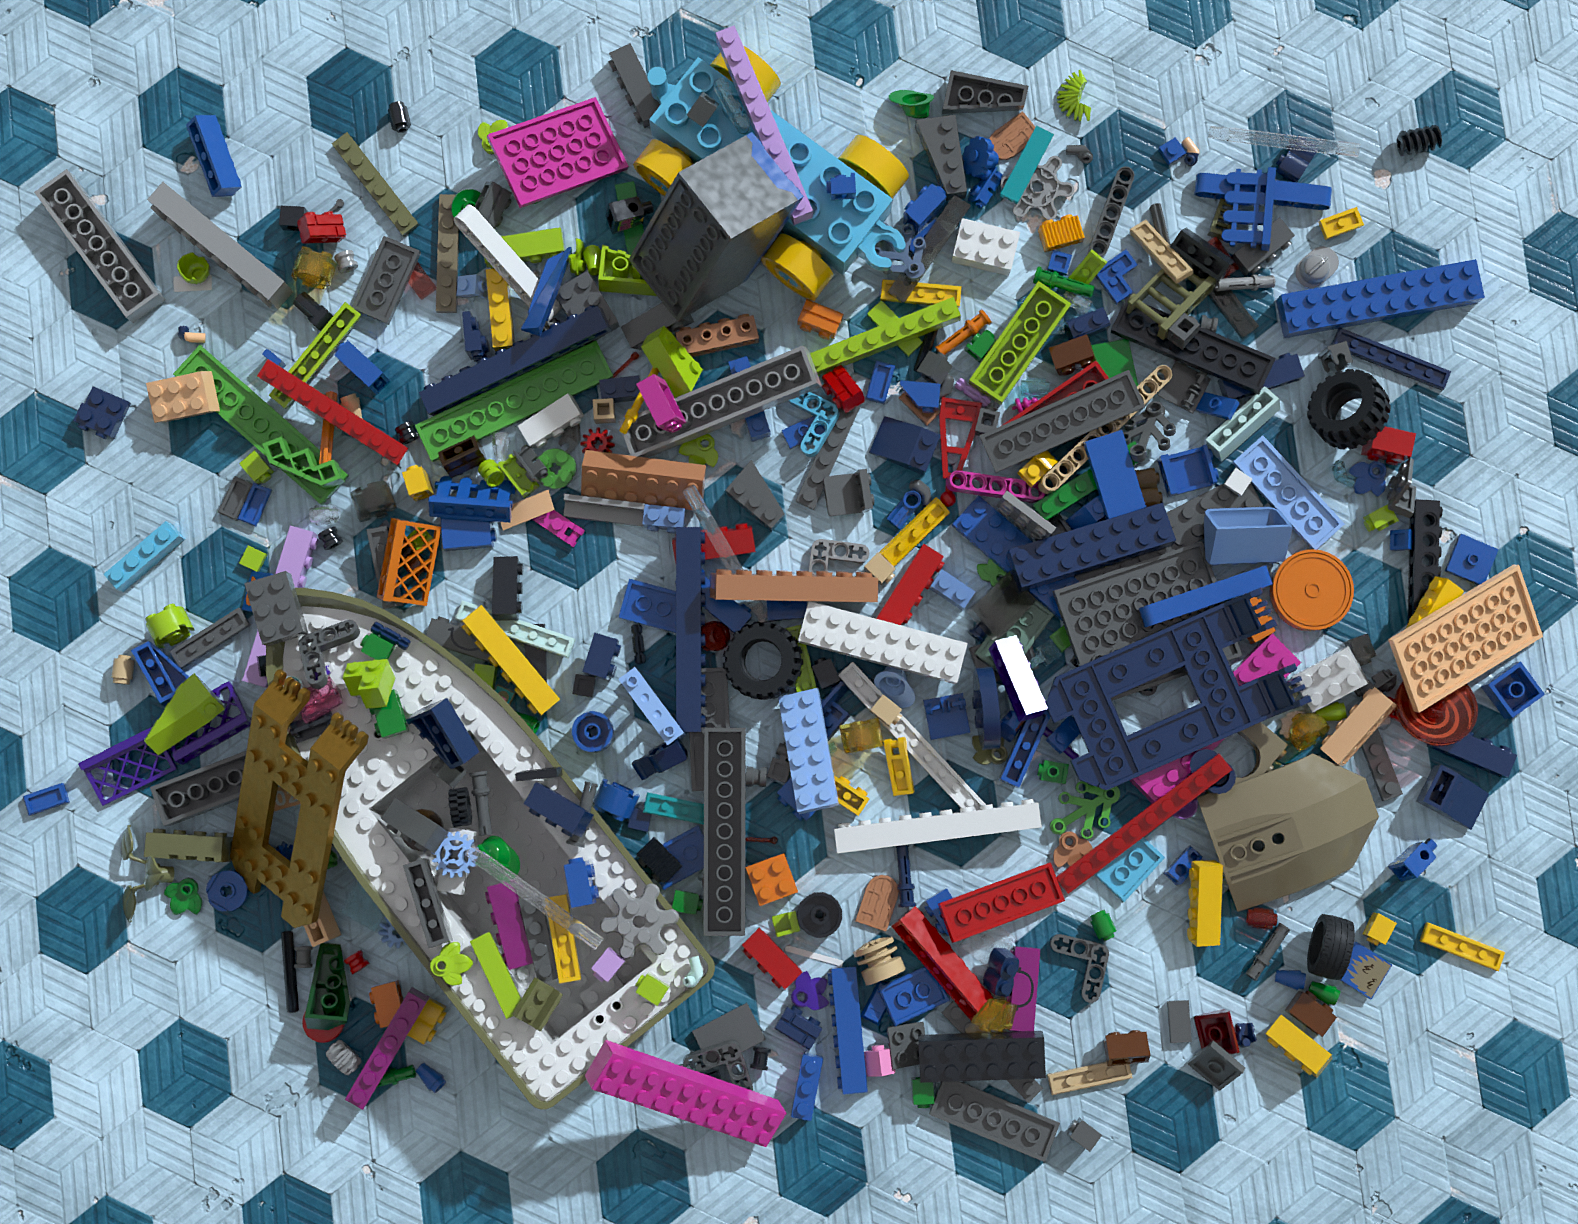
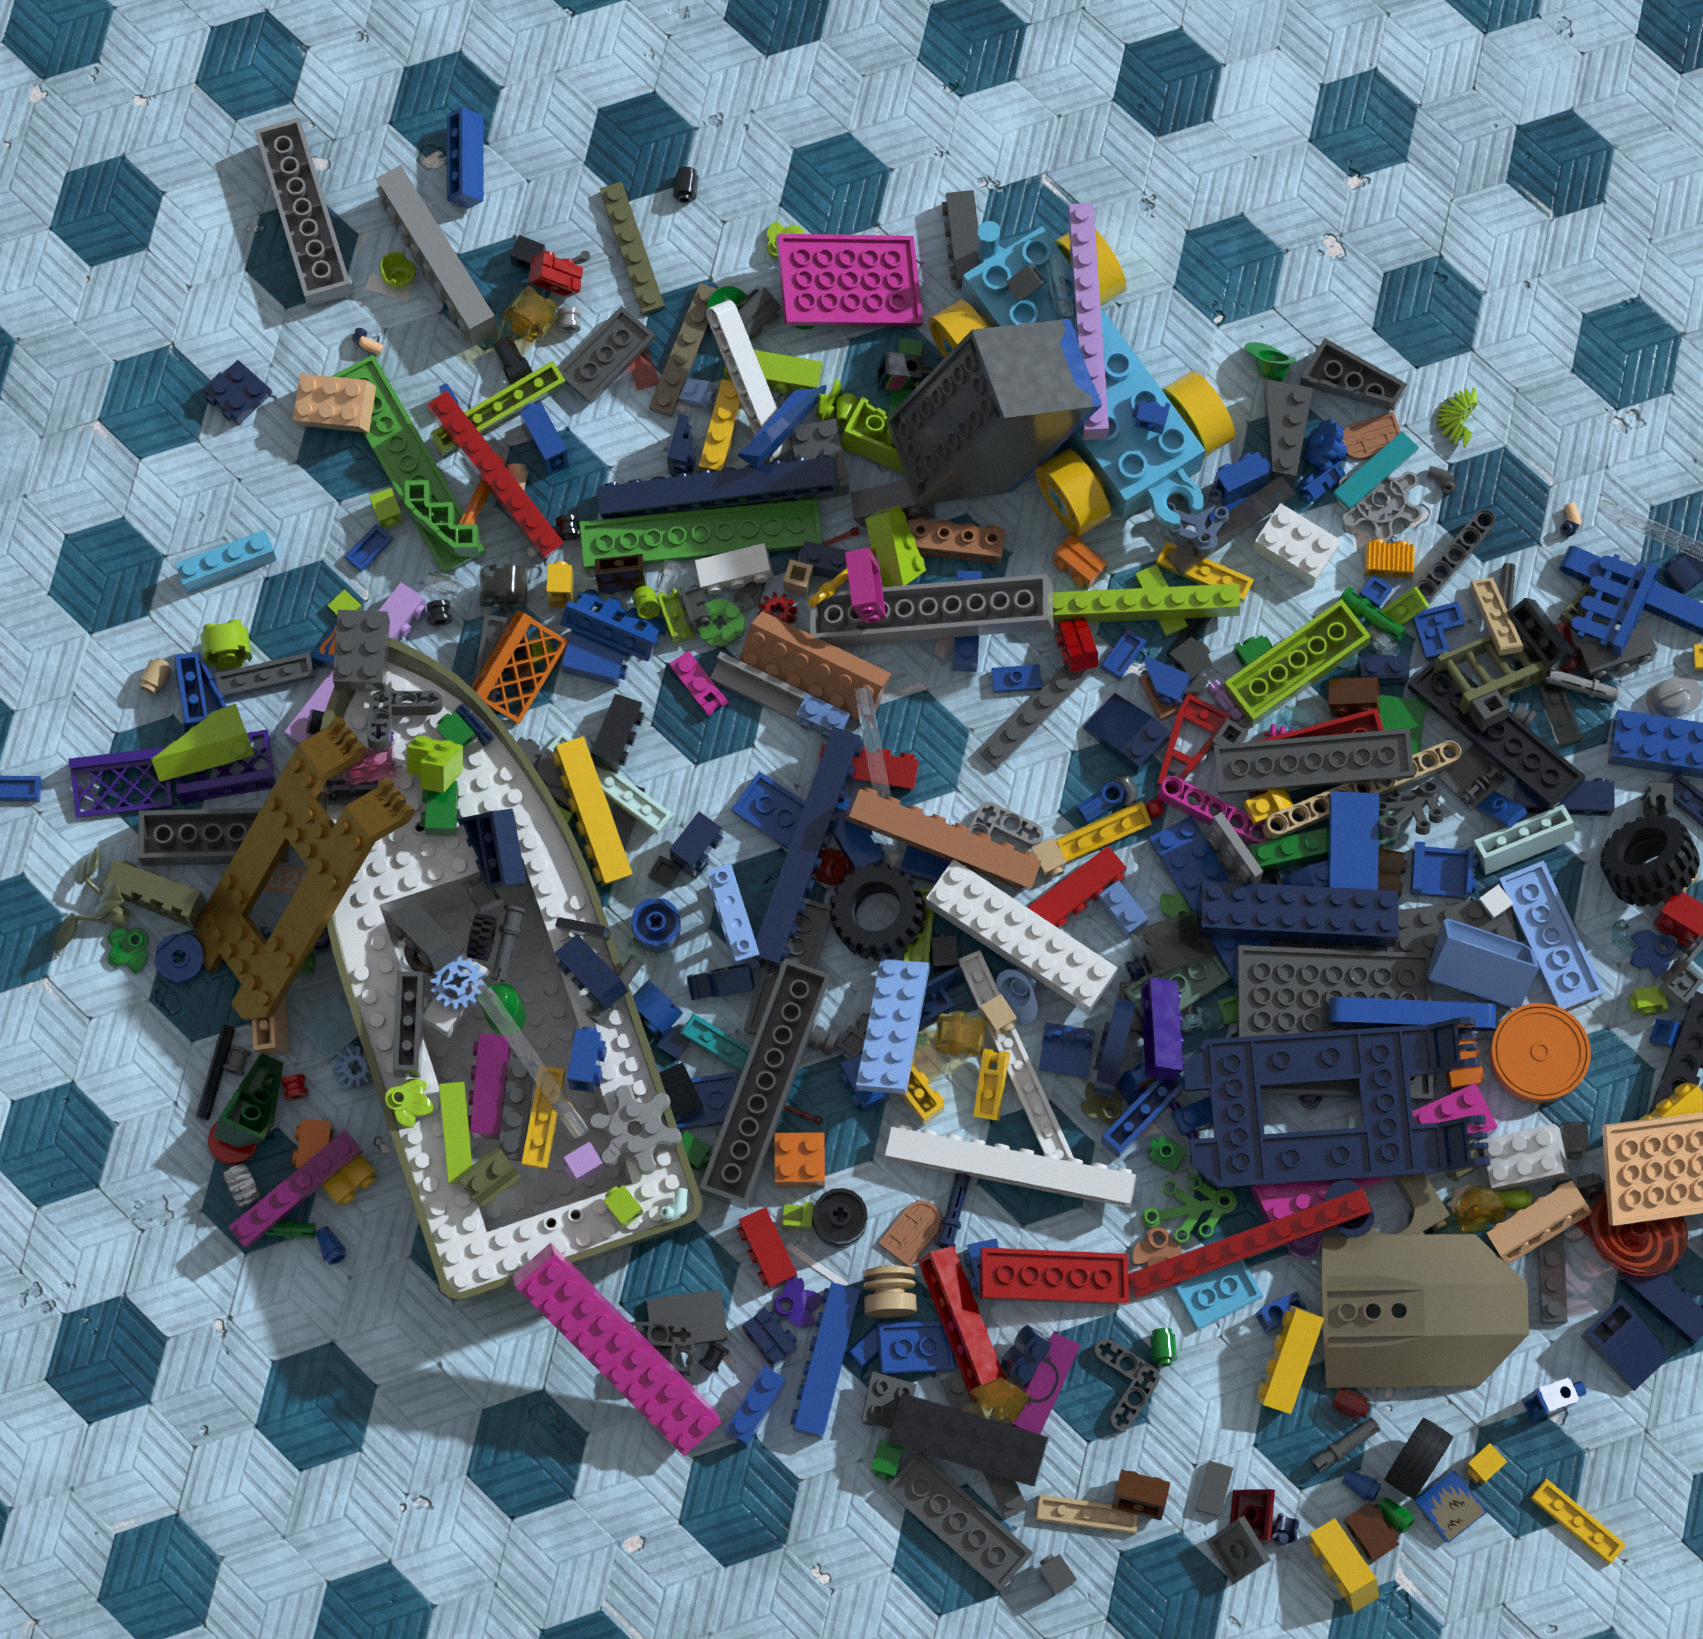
camera: 20 degrees right, 10 degrees down
dark grey tile [218,476,253,521] -> none
light nougat sticker [500,490,554,530] -> none
black axle [631,624,646,664] -> none
lime plate [679,434,718,467] -> none
dark grey wedge [725,460,785,532] -> none
medium azure beam [789,392,839,457] -> none
dark grey bracket [823,469,875,516] -> none
bright pink brick [864,1045,896,1077] -> none
orange pin [935,309,992,355] -> none
blue plate [1158,137,1186,166] -> none

